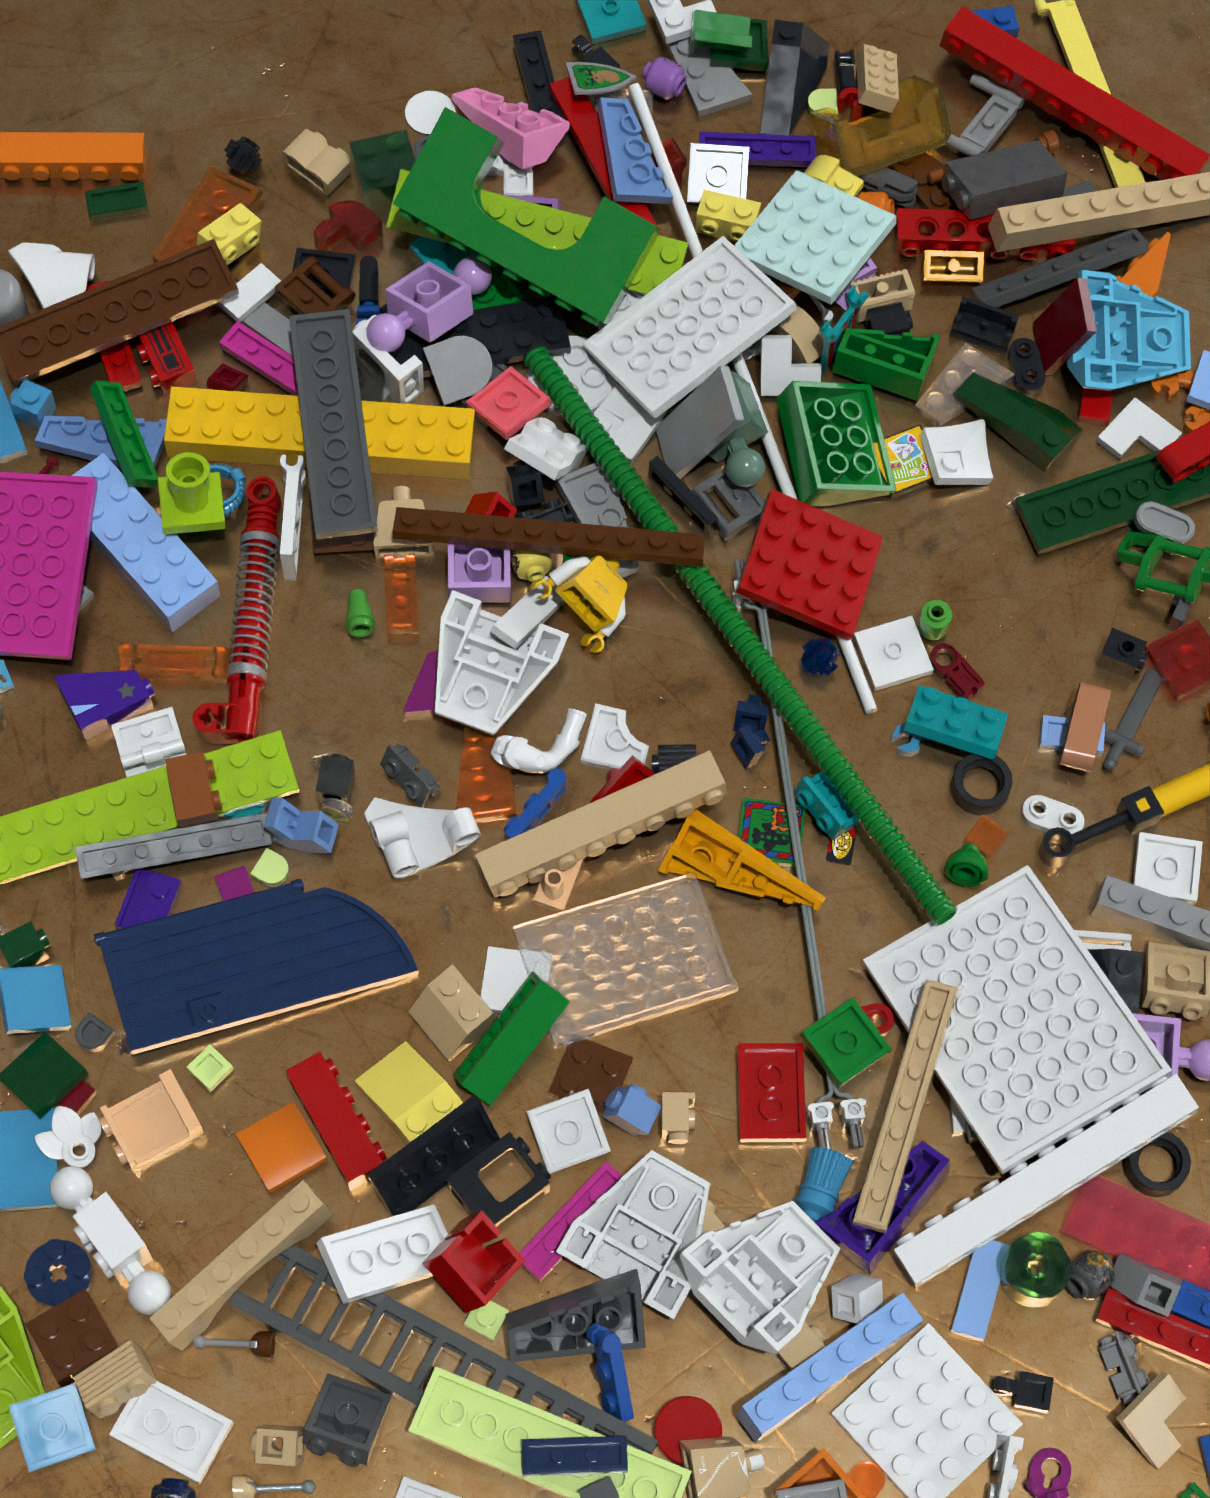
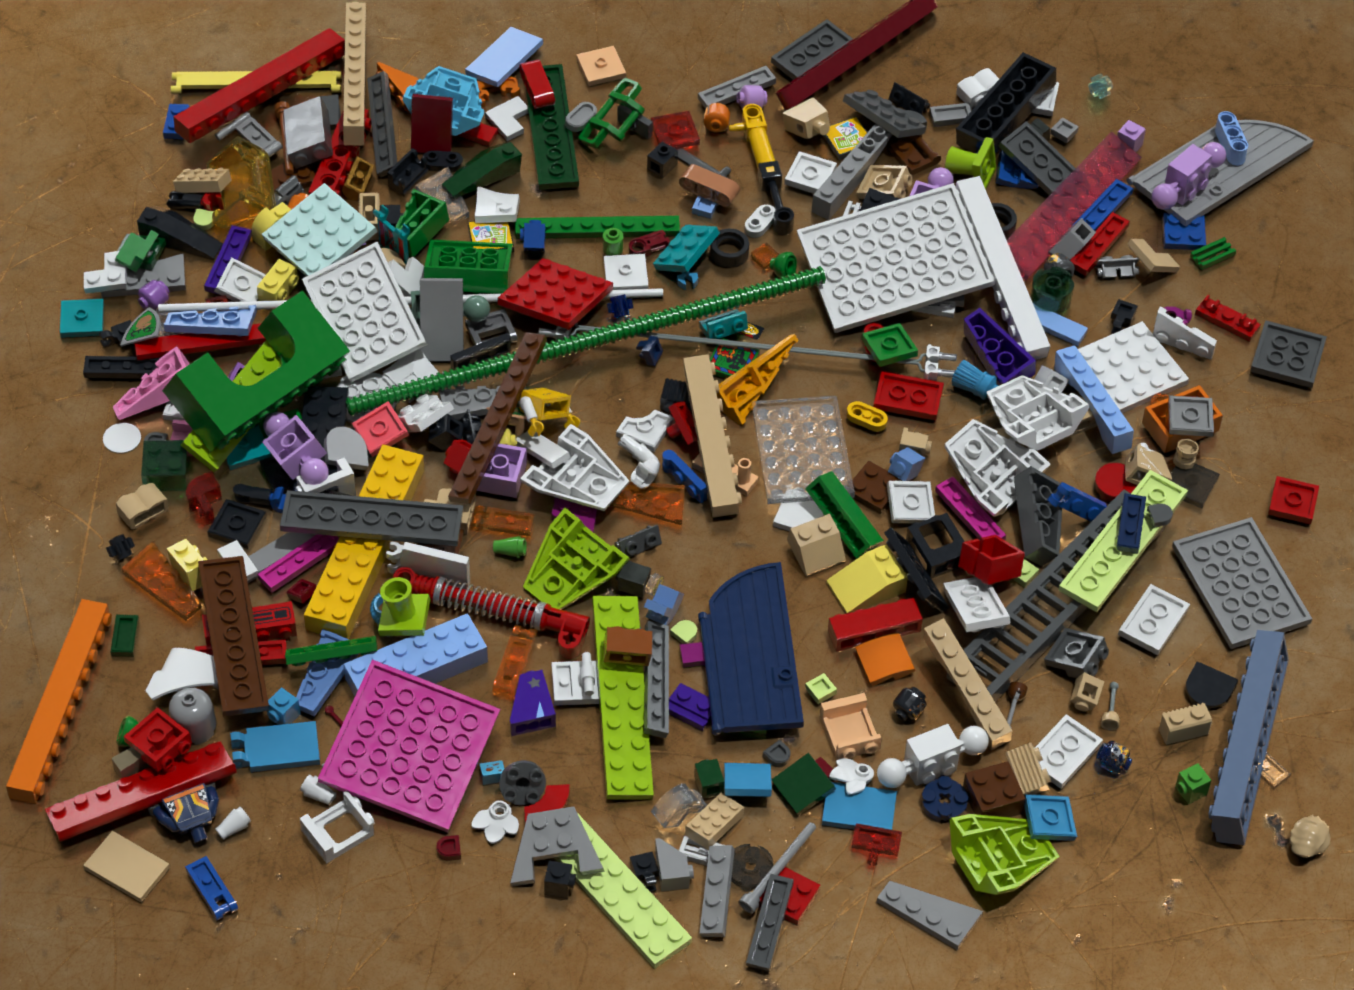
camera: 75 degrees left, 15 degrees down
reddish brown plate [275,256,356,315] -> none
white panel [364,797,481,878] -> none
dark blue tile [730,724,771,769] -> none
tan tile [853,979,958,1234] -> none
none -> green plate [515,215,680,239]
none -> blue brick [520,220,546,252]
none -> lime wedge [523,508,630,610]
none -> yellow plate [847,401,888,432]
none -> black head [893,686,927,721]

